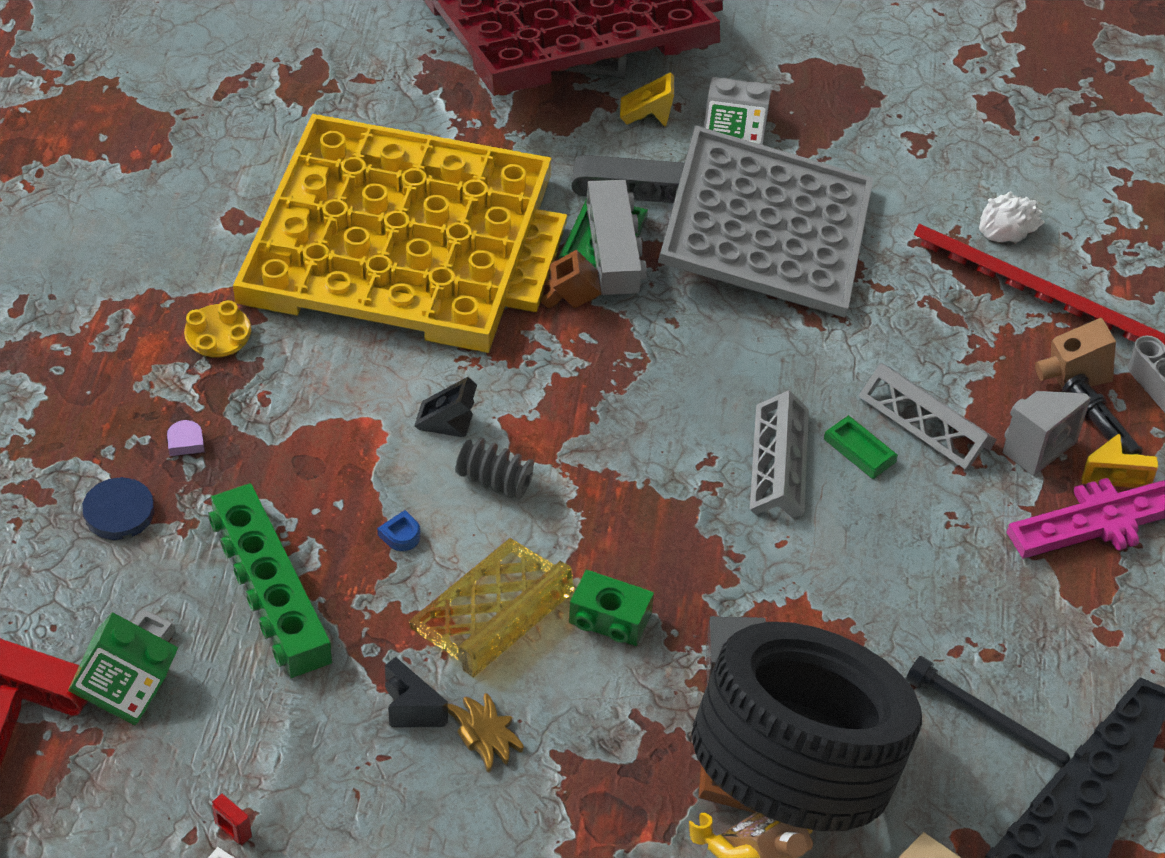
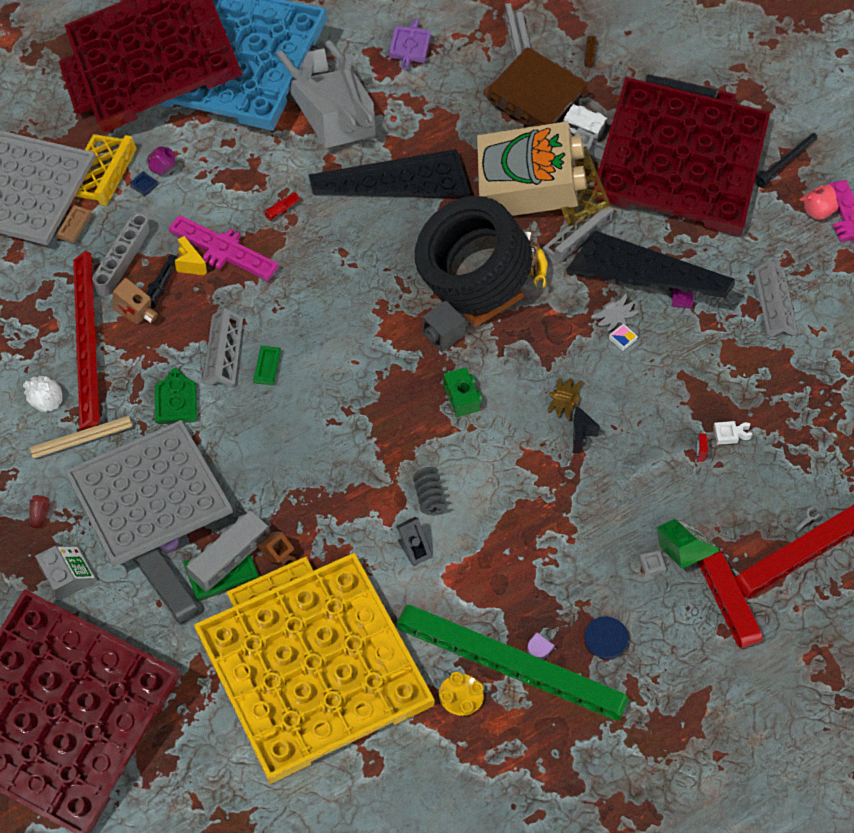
camera: 130 degrees left, 10 degrees up
green brick [208,483,332,679] -> none
blue tile [377,510,421,551] -> none
clear yellow fence [409,538,574,678] -> none
yellow slope [620,72,674,126] -> none
light grey fence [750,390,809,518] -> none
black piece [906,656,1070,767] -> none
light grey slope [1002,391,1091,476] -> none
none -> clear red cone [28,495,51,529]
none -> tan axle [30,416,132,459]
none -> green tile [155,367,197,424]
none -> red axle [264,192,300,221]
none -> green beam [396,605,629,721]

